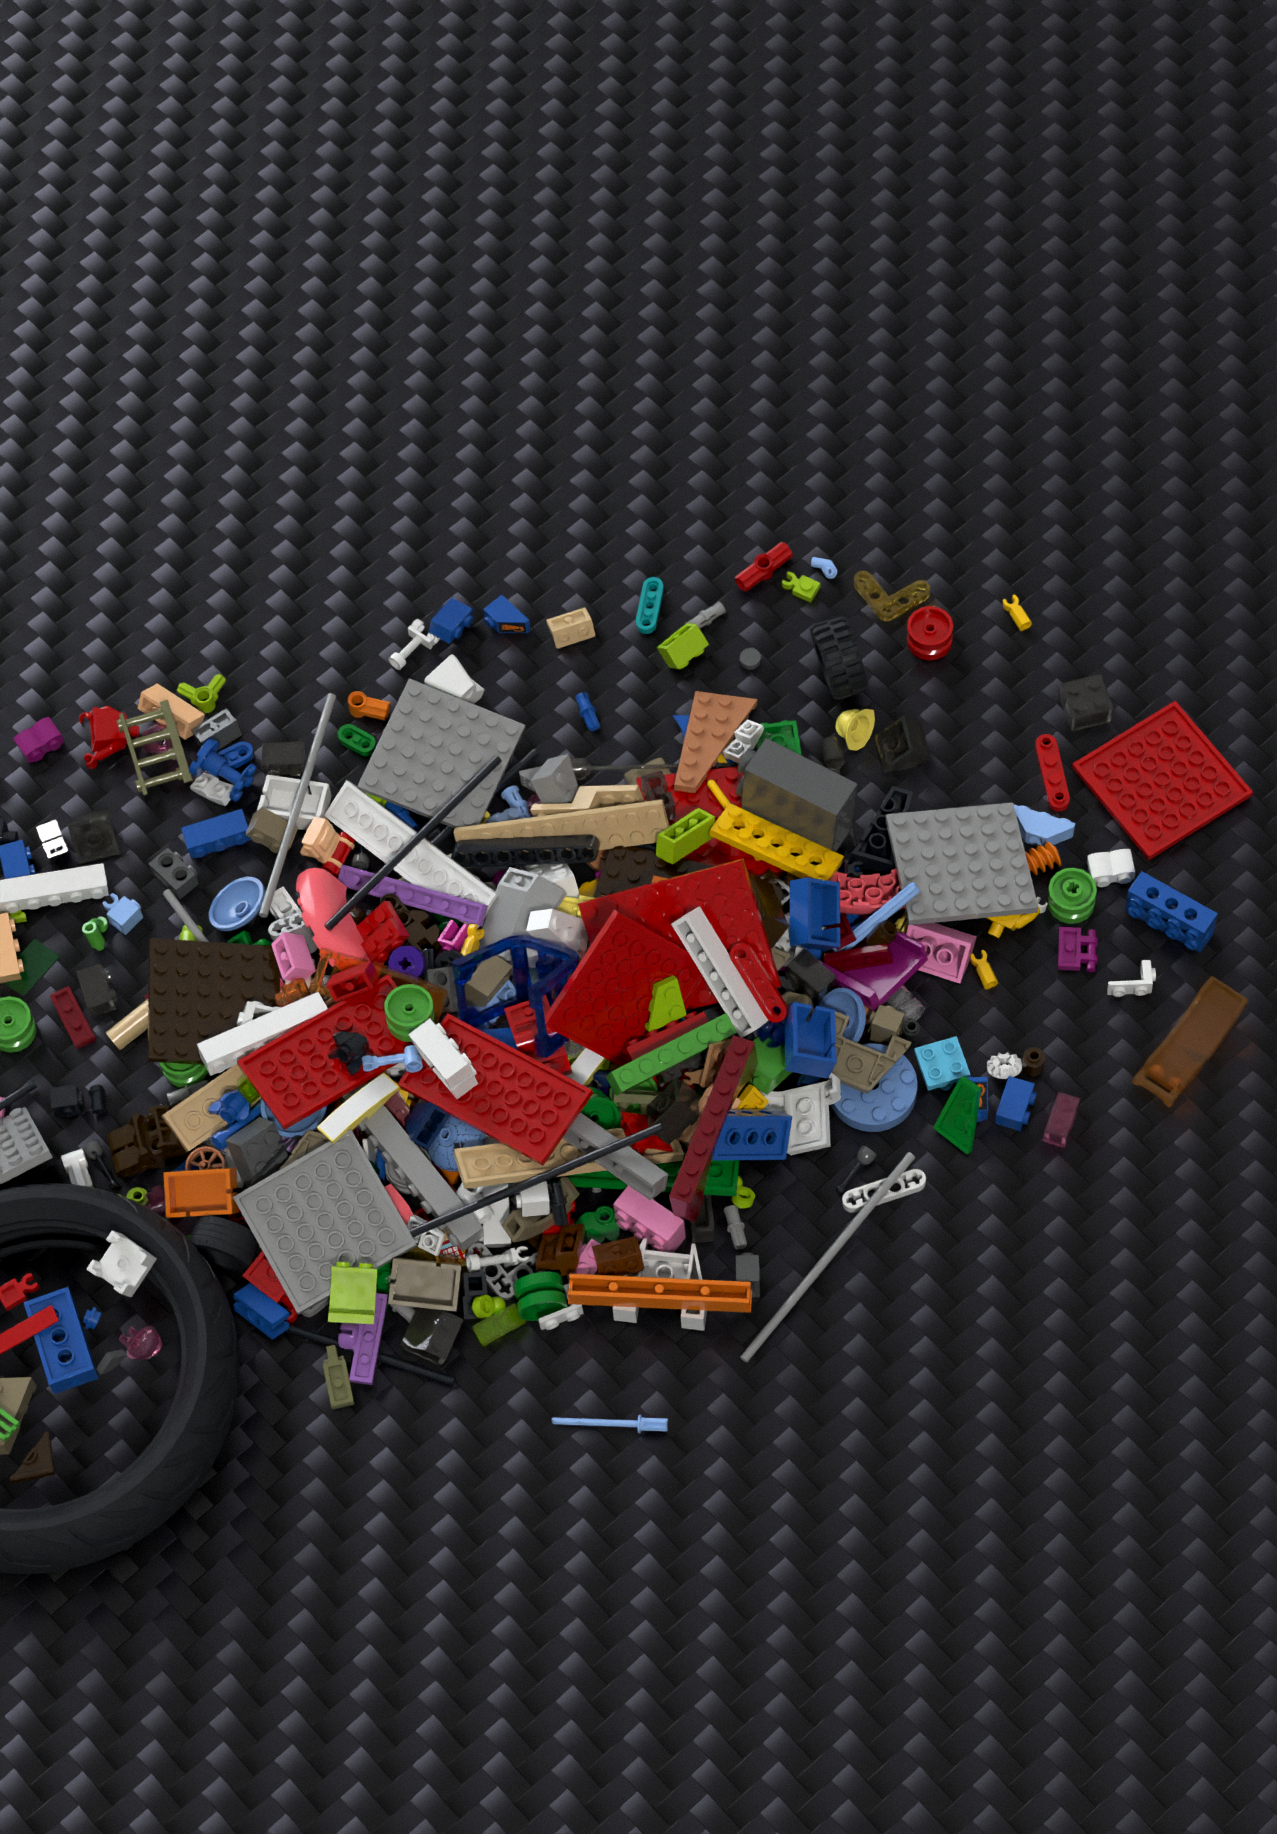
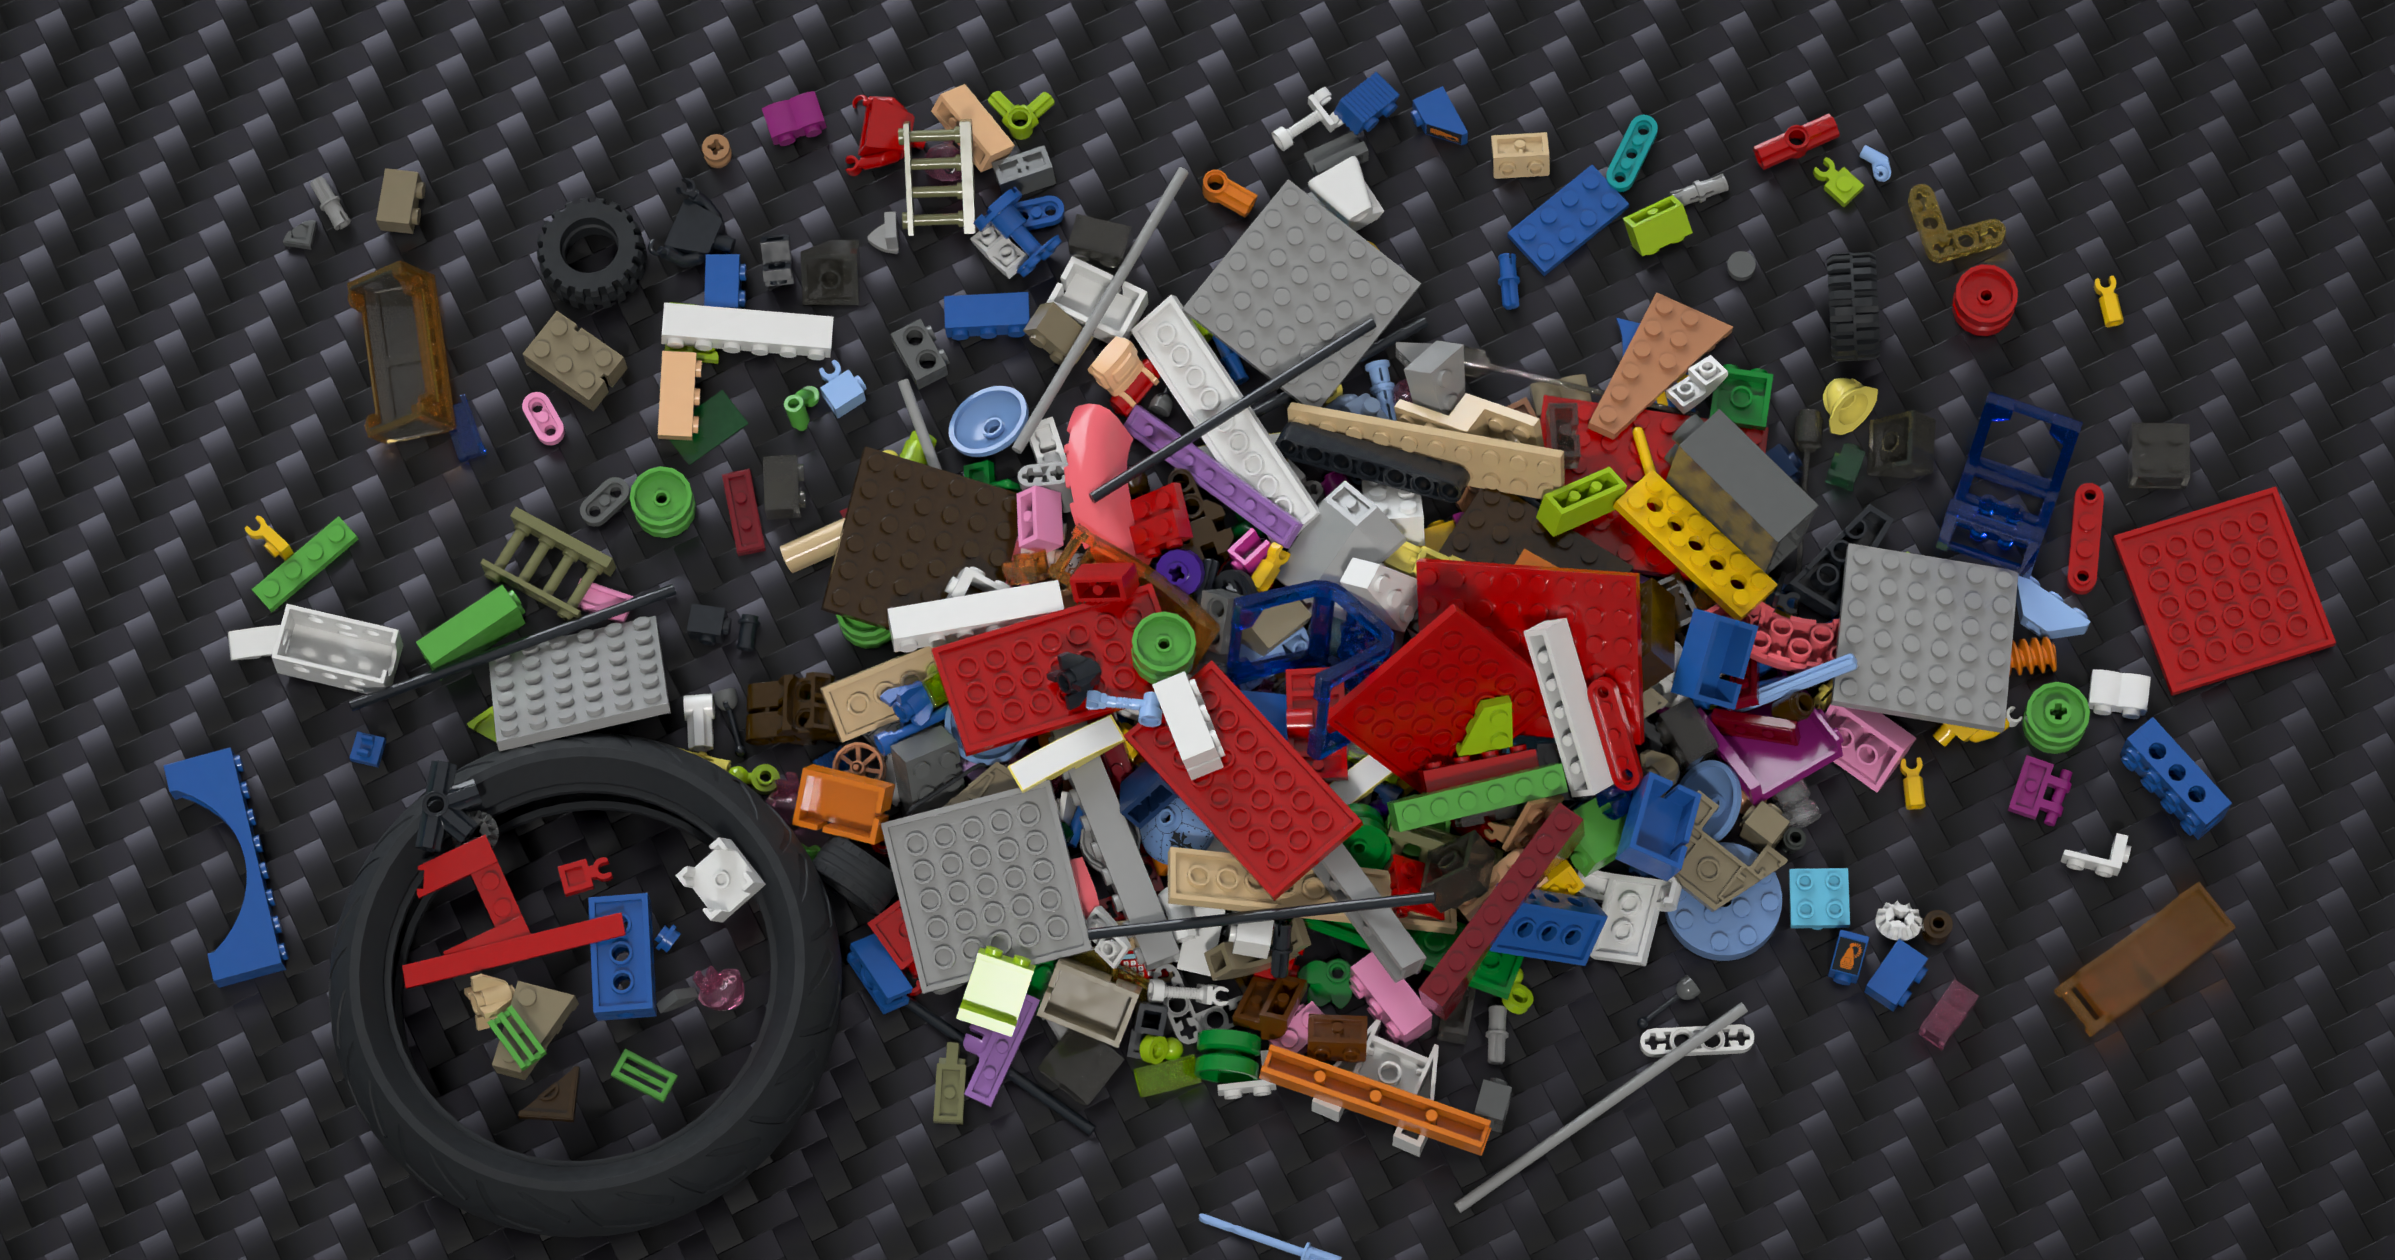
camera: 15 degrees right, 10 degrees up
light grey axle [167,1080,209,1107] -> none
green plate [338,724,376,756] -> none
green wing [933,1076,982,1155] -> none
none -> bright green tile [611,1049,678,1103]
none -> light grey tile [868,212,899,254]
none -> dark grey panel [1304,131,1369,177]
none -> blue plate [1507,165,1629,276]
none -> clear green brick [1825,443,1865,491]
none -> clear blue windscreen [1936,391,2083,579]

